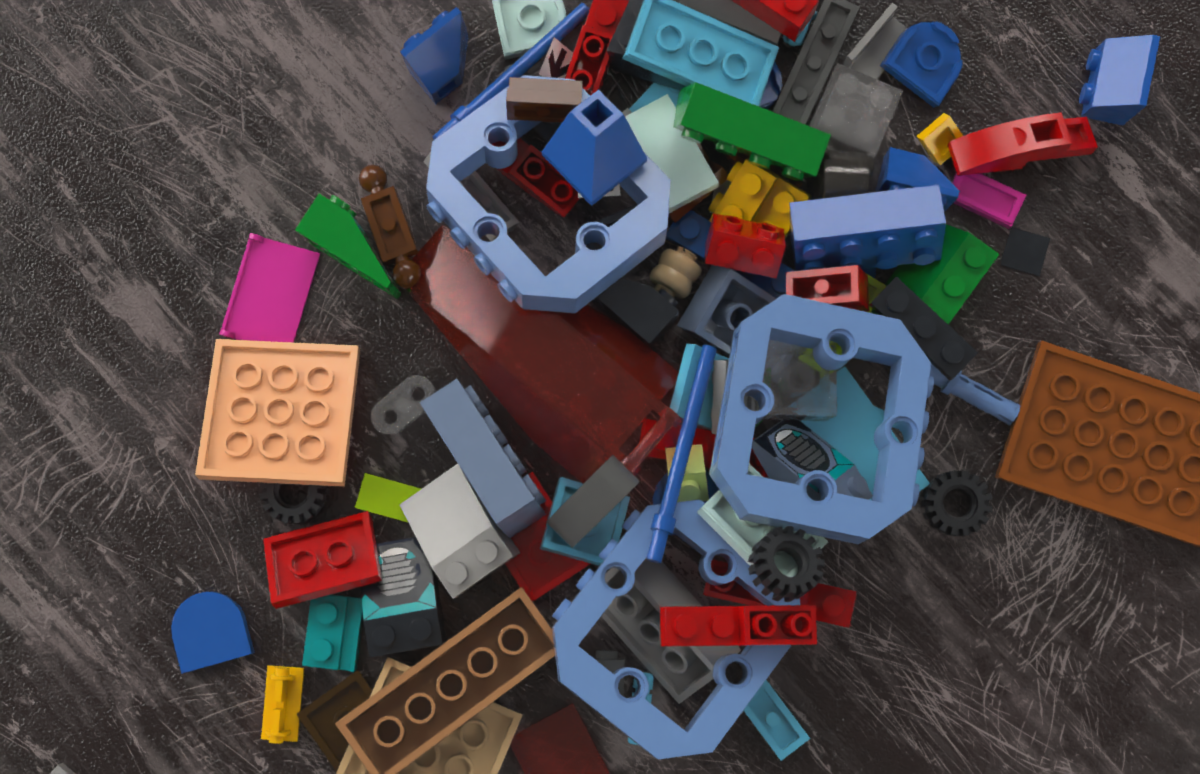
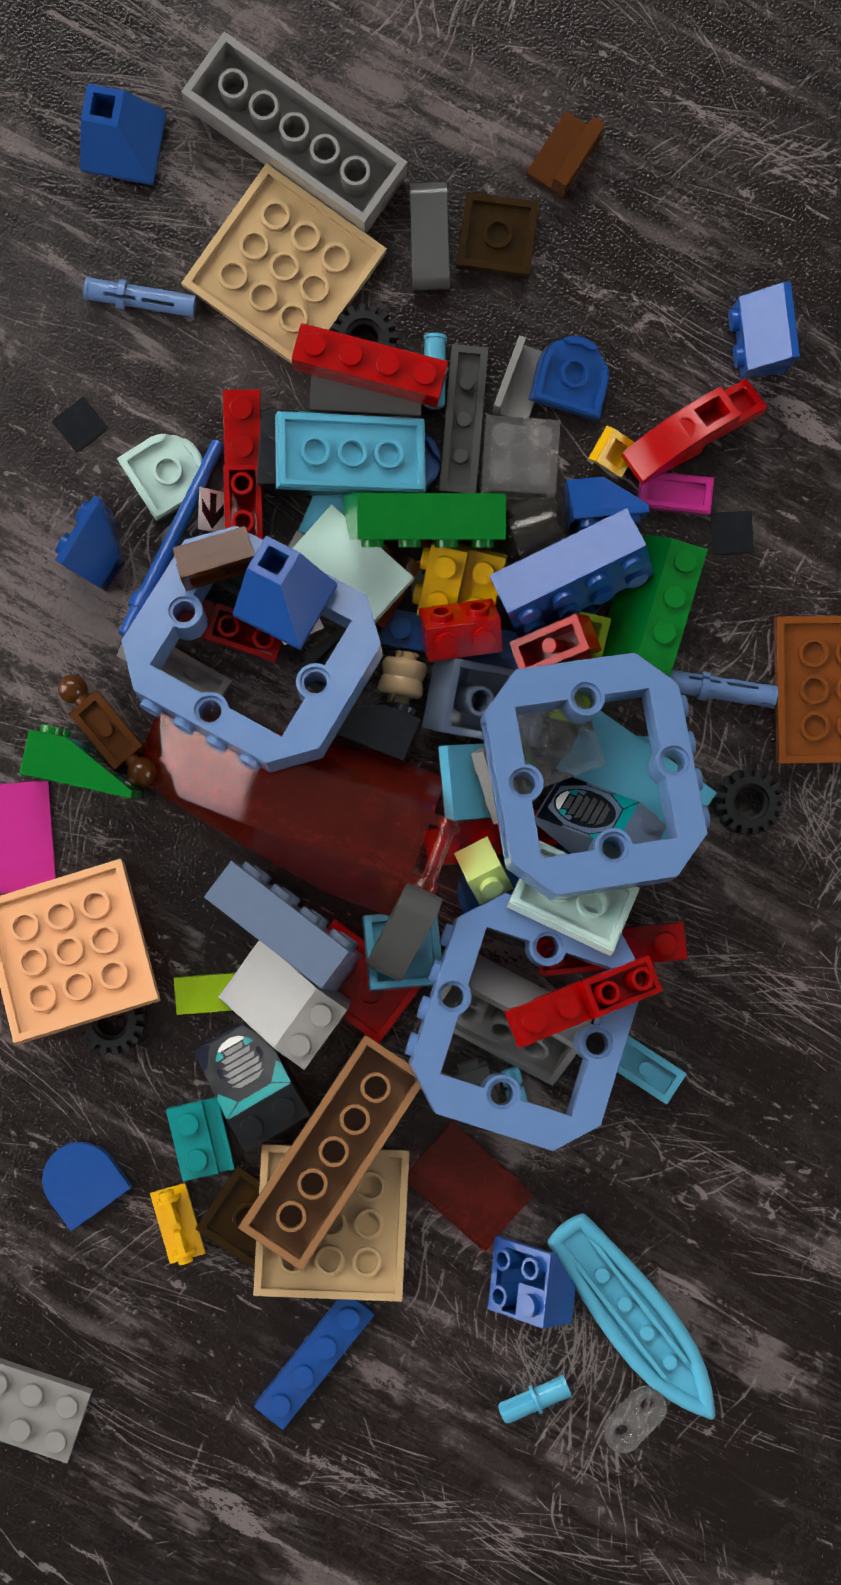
camera: 30 degrees left, 5 degrees up
red plate [263,511,382,609] -> none
clear plate [371,375,436,435] -> none
blue bar [647,345,717,563] -> none
black tyre [748,526,825,602] -> none
black plate [869,277,978,380] -> none

